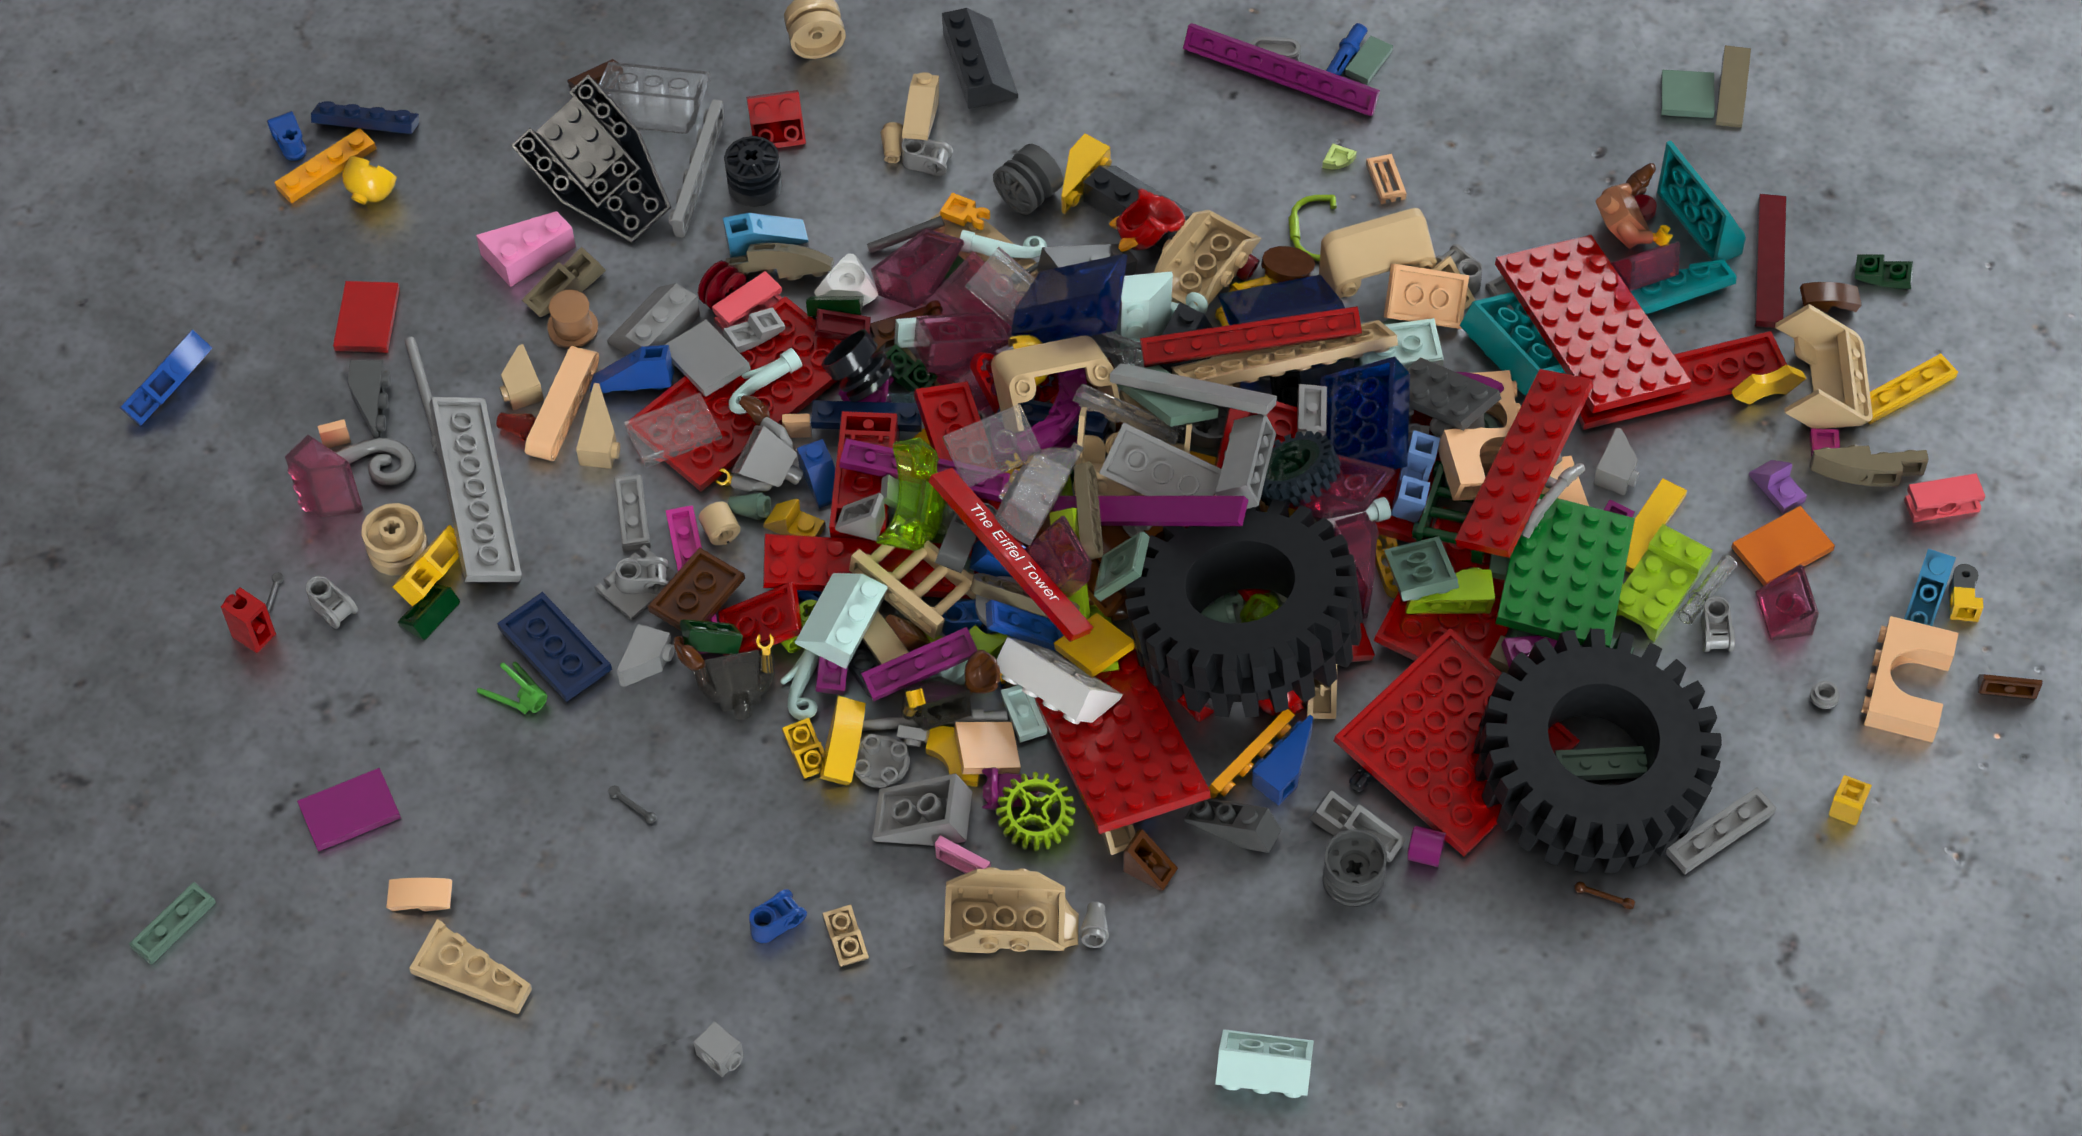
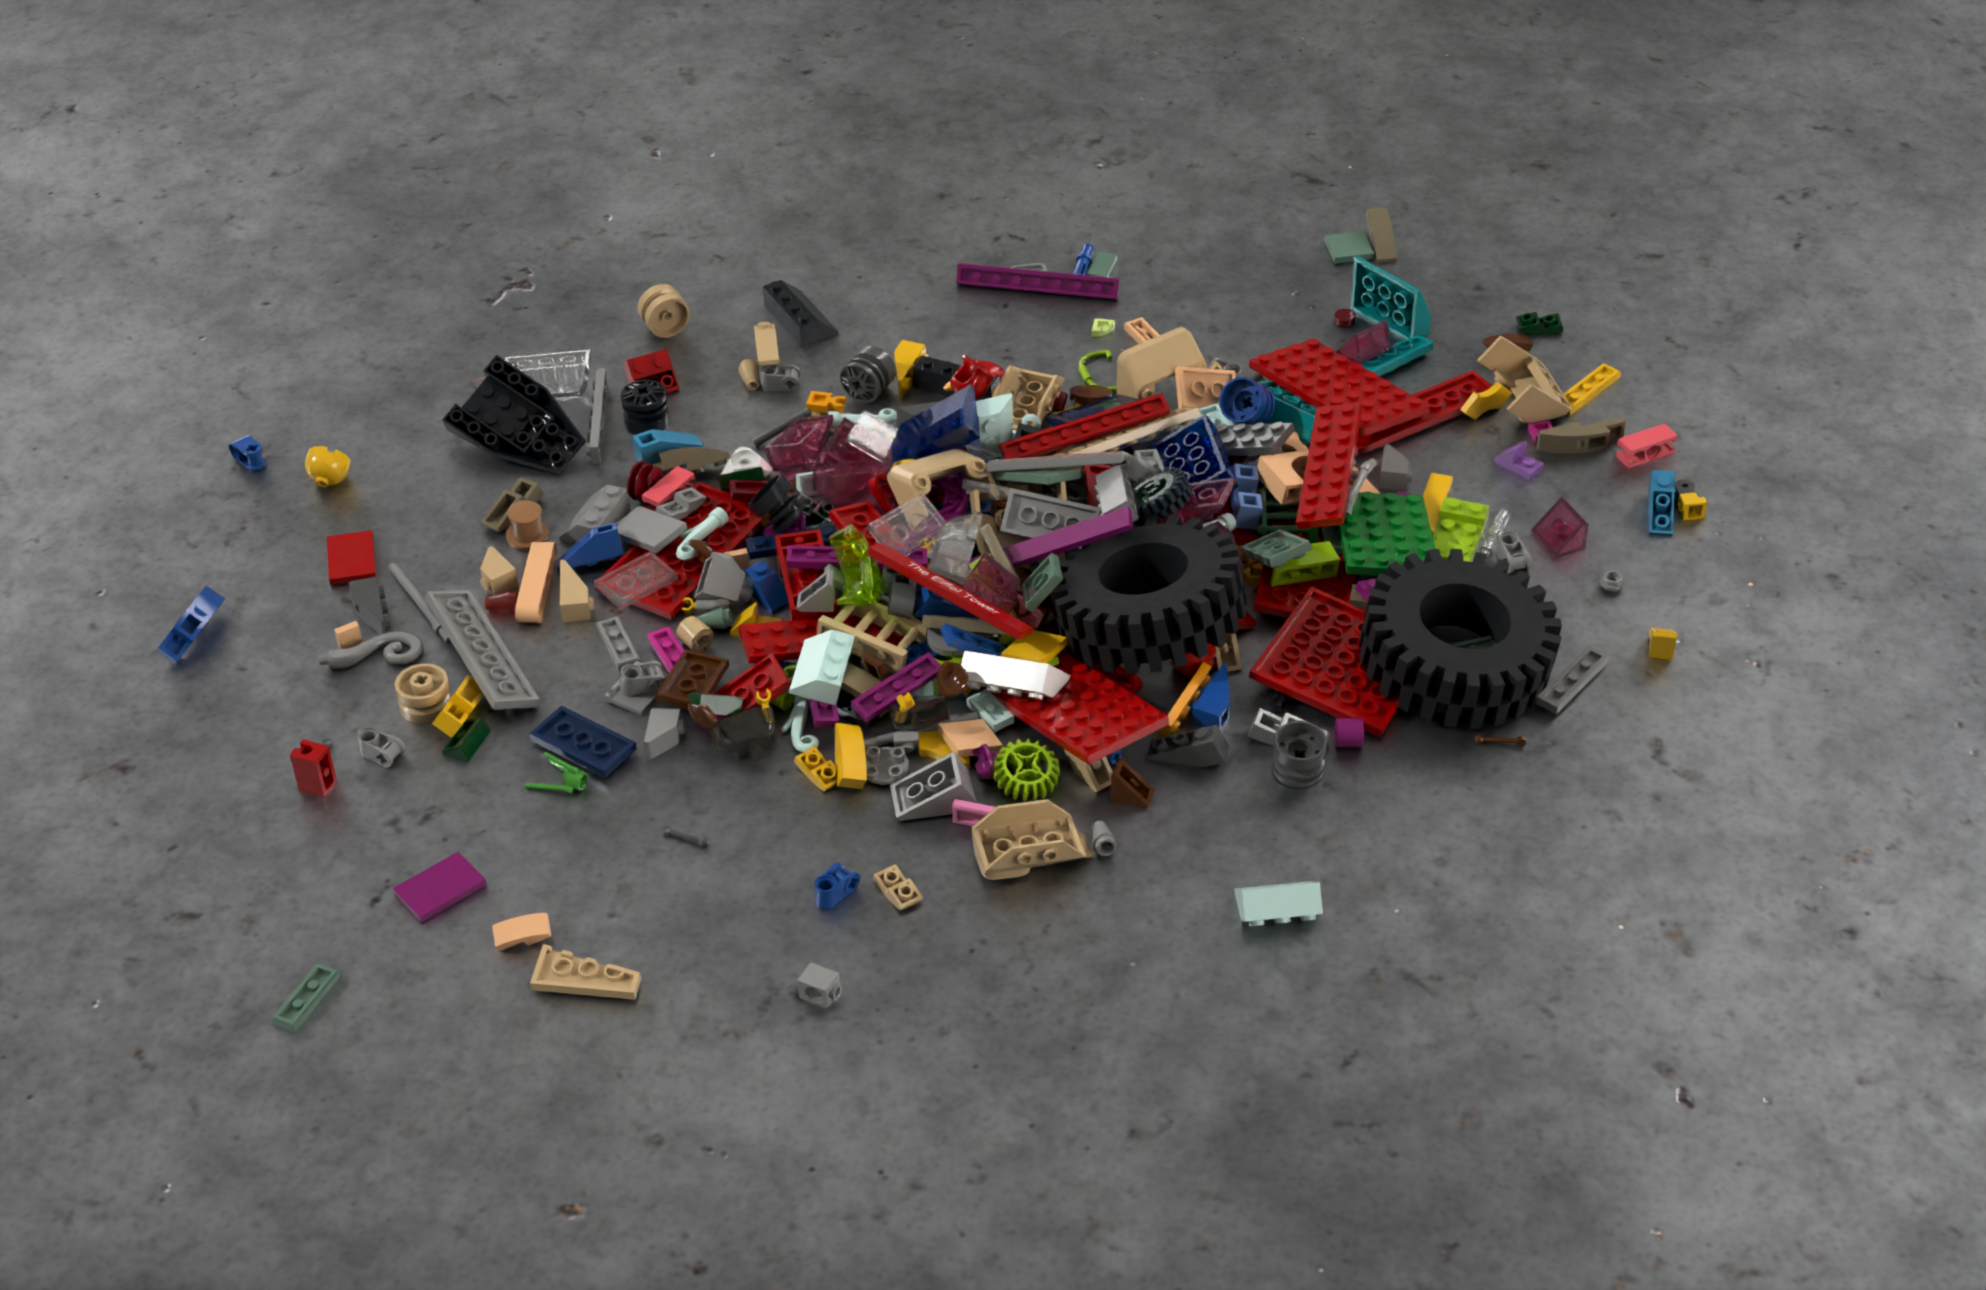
camera: 15 degrees left, 15 degrees down
light orange plate [274,128,376,204] -> none
clear pink slope [285,435,363,517] -> none
dark blue plate [311,101,419,134] -> none
bright pink wedge [476,211,576,287] -> none
nougat torso [1596,163,1673,249] -> none
orange tile [1731,506,1835,588] -> none
dark red tile [1755,194,1786,328] -> none
light nougat arch [1861,616,1959,743] -> none
reddish brown slope [1978,674,2043,699] -> none
none -> light grey piece [1113,452,1156,484]
none -> blue wheel [1219,377,1275,425]

